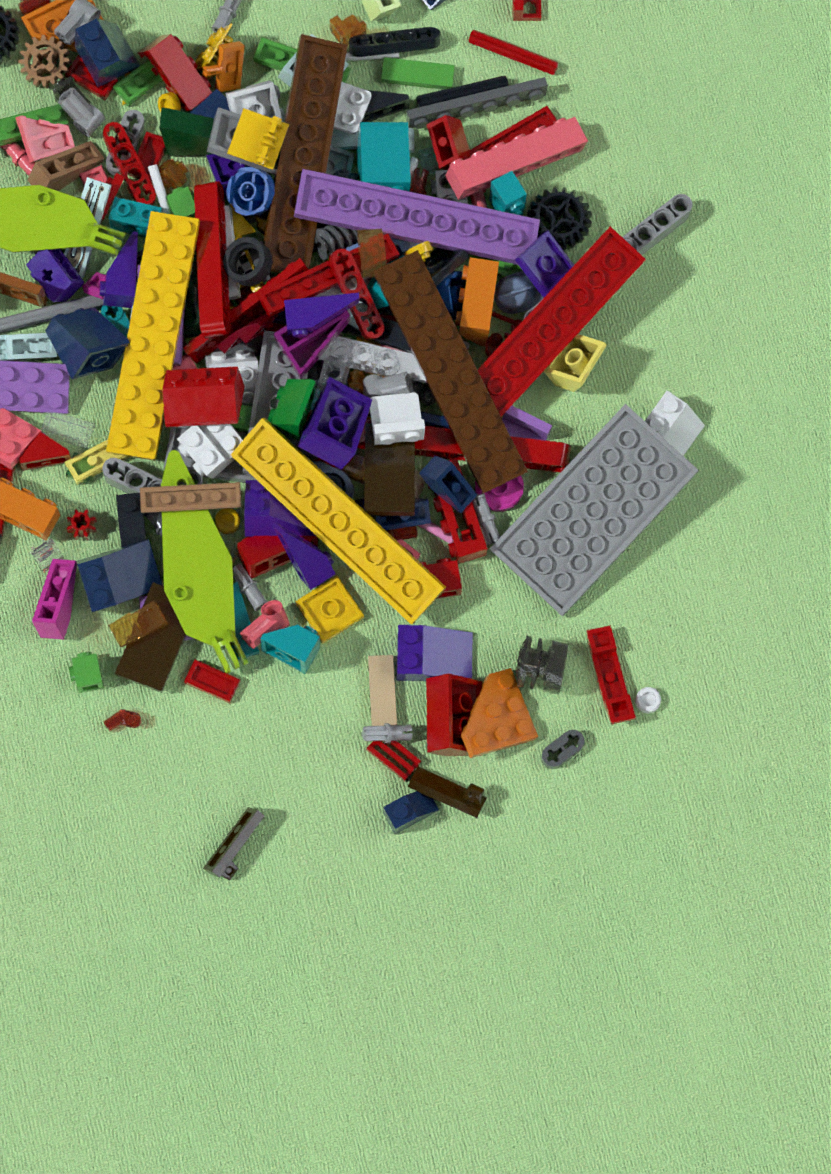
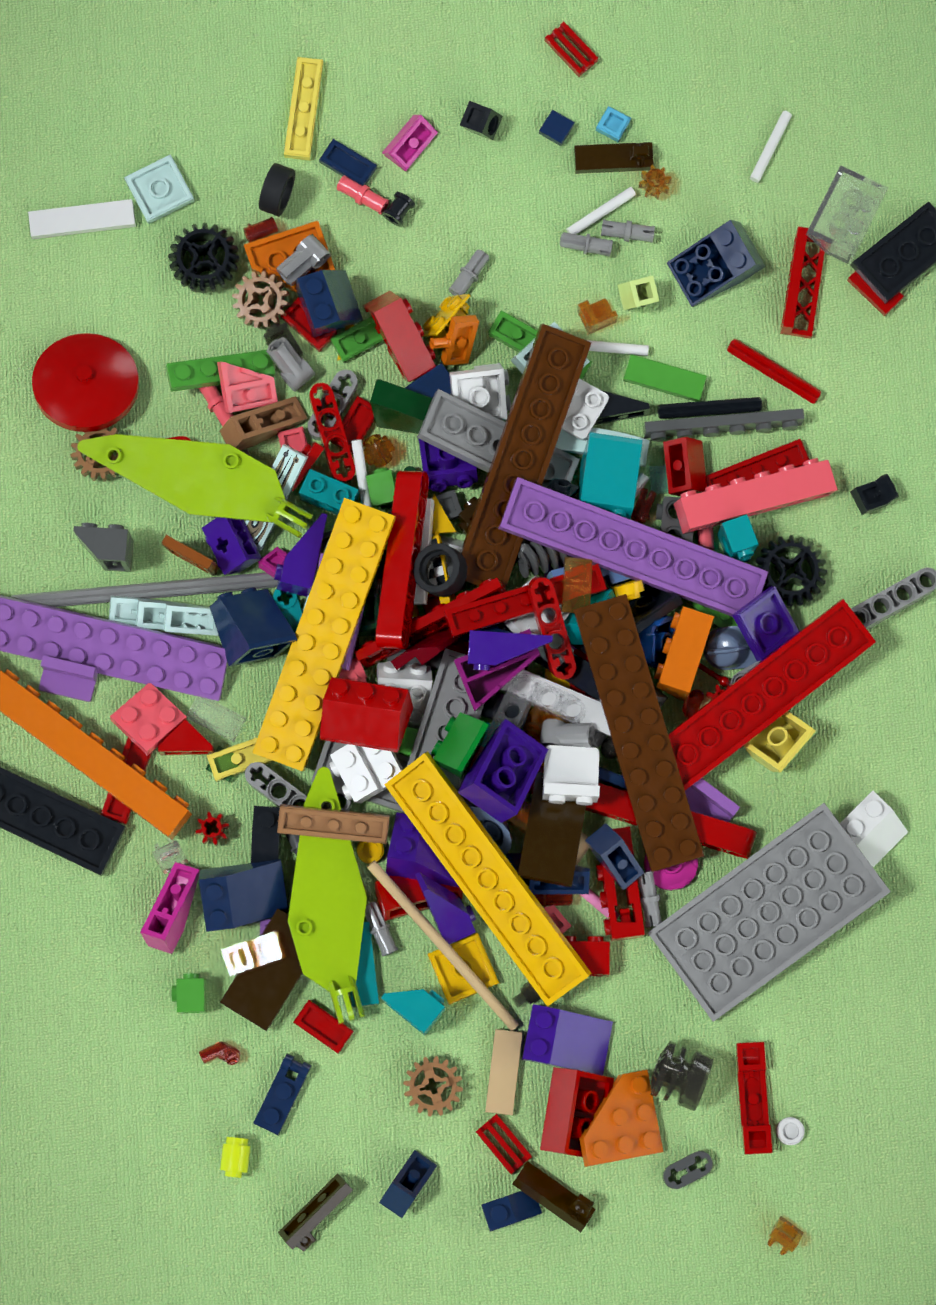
camera: 15 degrees right, 5 degrees up
yellow tile [158,92,181,112] -> none
blue cylinder [226,167,275,216] -> none
yellow hinge [227,108,289,170] -> none
coral piece [240,600,289,649] -> none
black beam [349,27,440,57] -> none
light grey axle [361,723,413,743] -> none
none -> neon yellow brick [220,1137,251,1178]
none -> dark blue plate [253,1053,312,1136]
none -> tan piece [367,860,519,1031]
none -> dark blue slope [379,1150,437,1218]
none -> medium nougat gear [403,1056,463,1117]
none -> clear smoke cylinder [512,981,541,1008]
none -> clear orange tile [768,1216,804,1255]
none -> black bracket [850,474,899,515]

